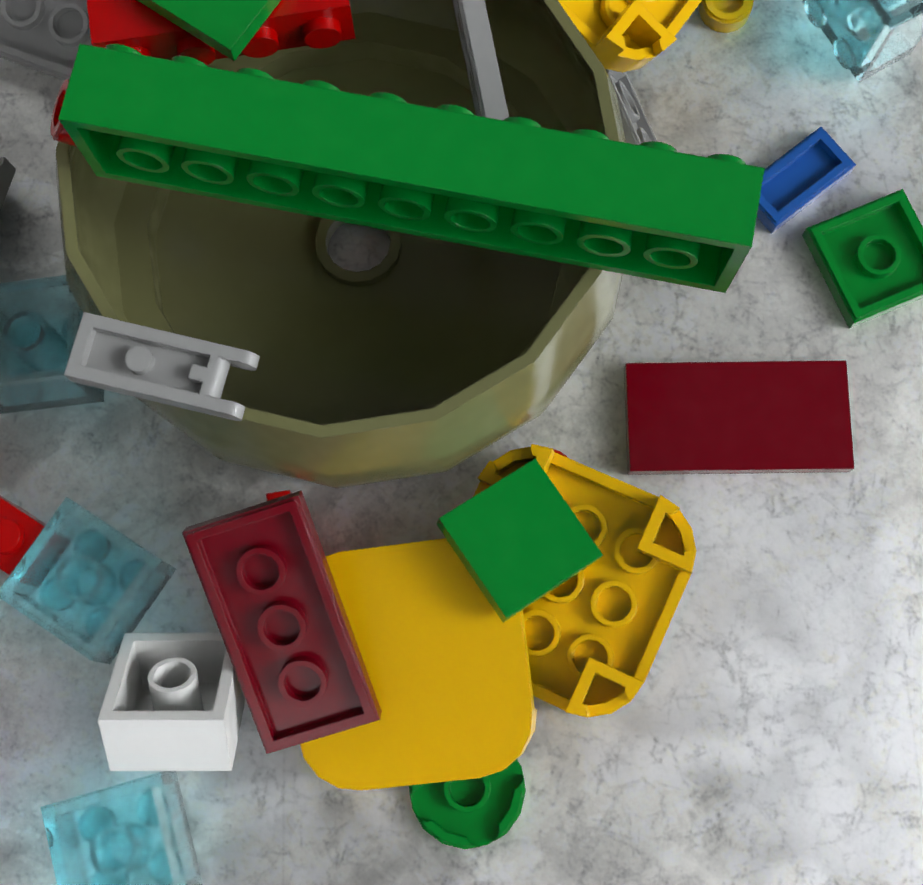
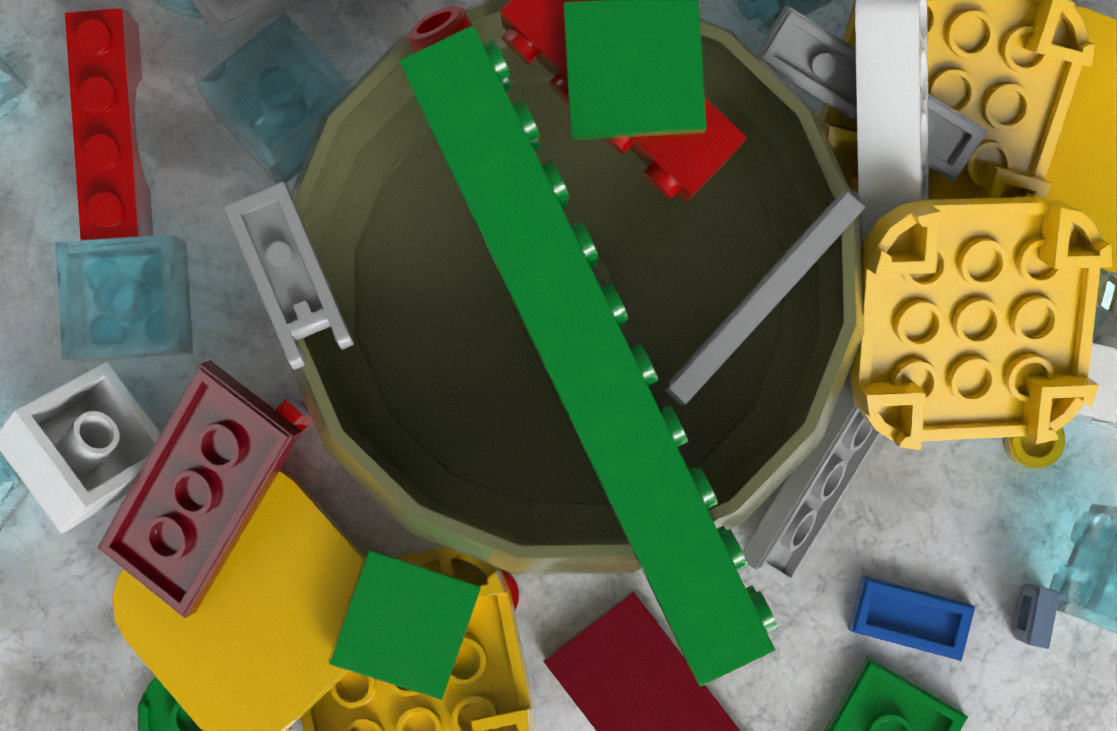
camera: 50 degrees right, 10 degrees up
none -> sand blue tile [1013,583,1060,649]

